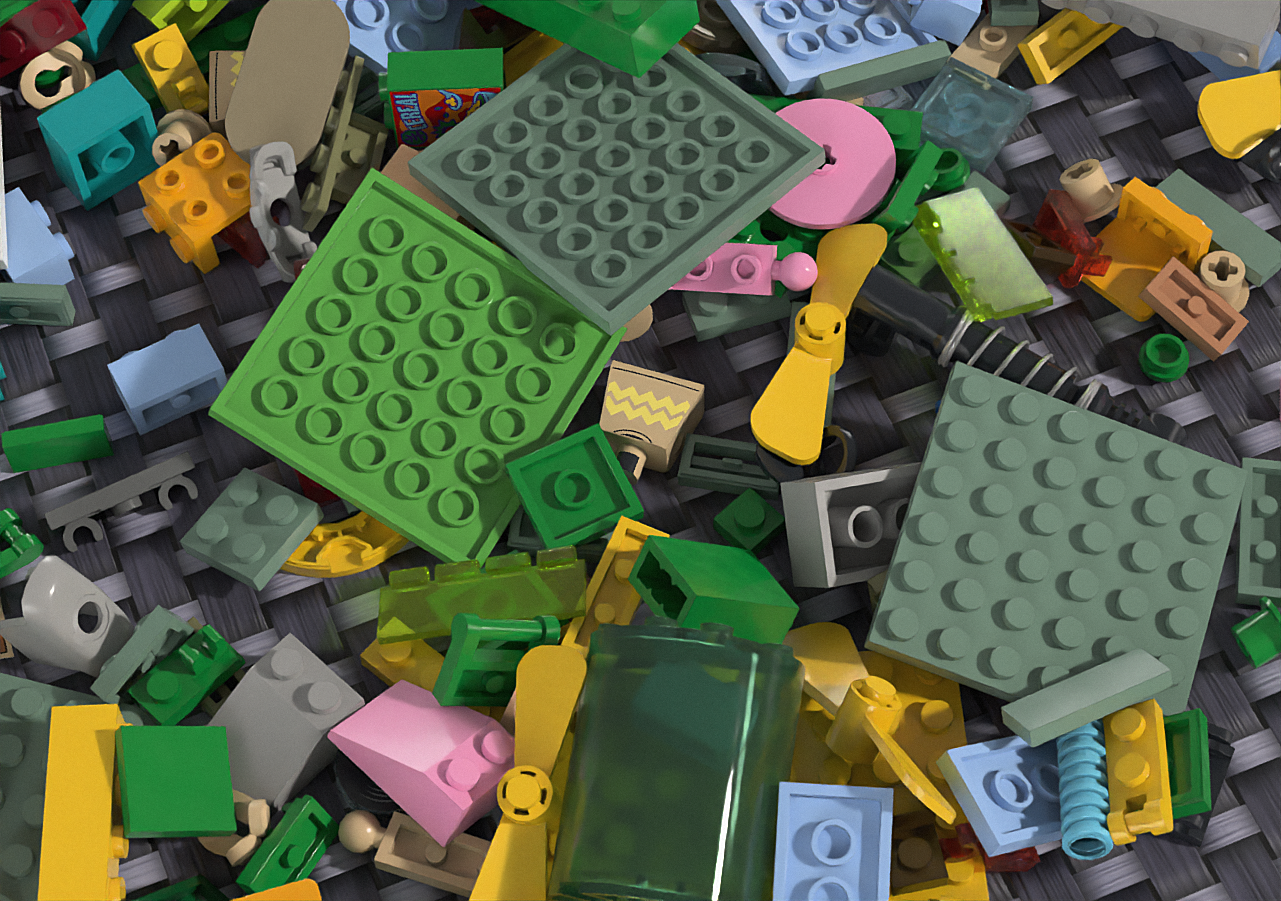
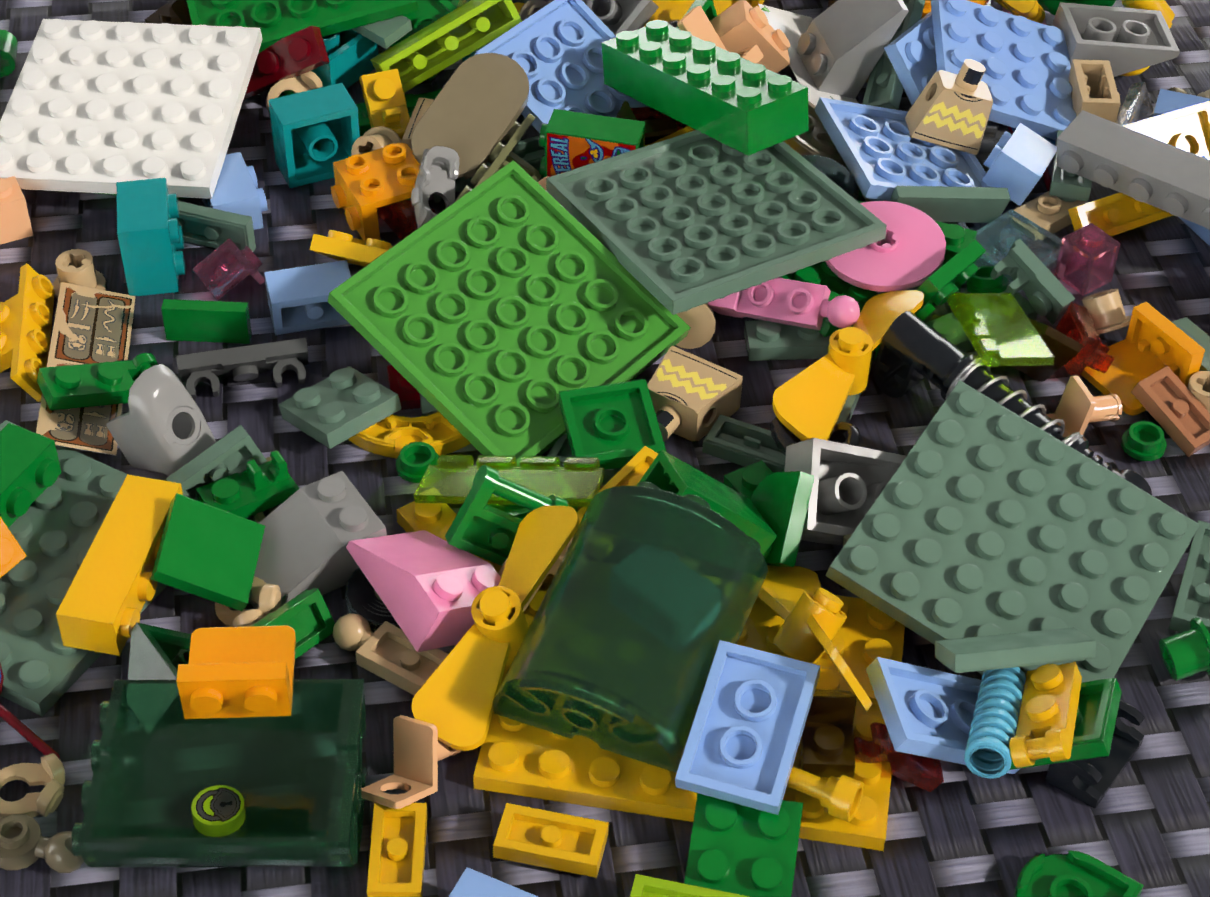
camera: 10 degrees right, 15 degrees down
none -> clear pink bracket [192,238,265,300]
none -> yellow plate [310,230,393,267]
none -> green plate [396,442,441,483]
none -> green tile [750,471,815,567]
none -> sand green plate [990,238,1075,325]
none -> light nougat bracket [1046,375,1122,437]
none -> clear pink brick [1055,223,1121,296]

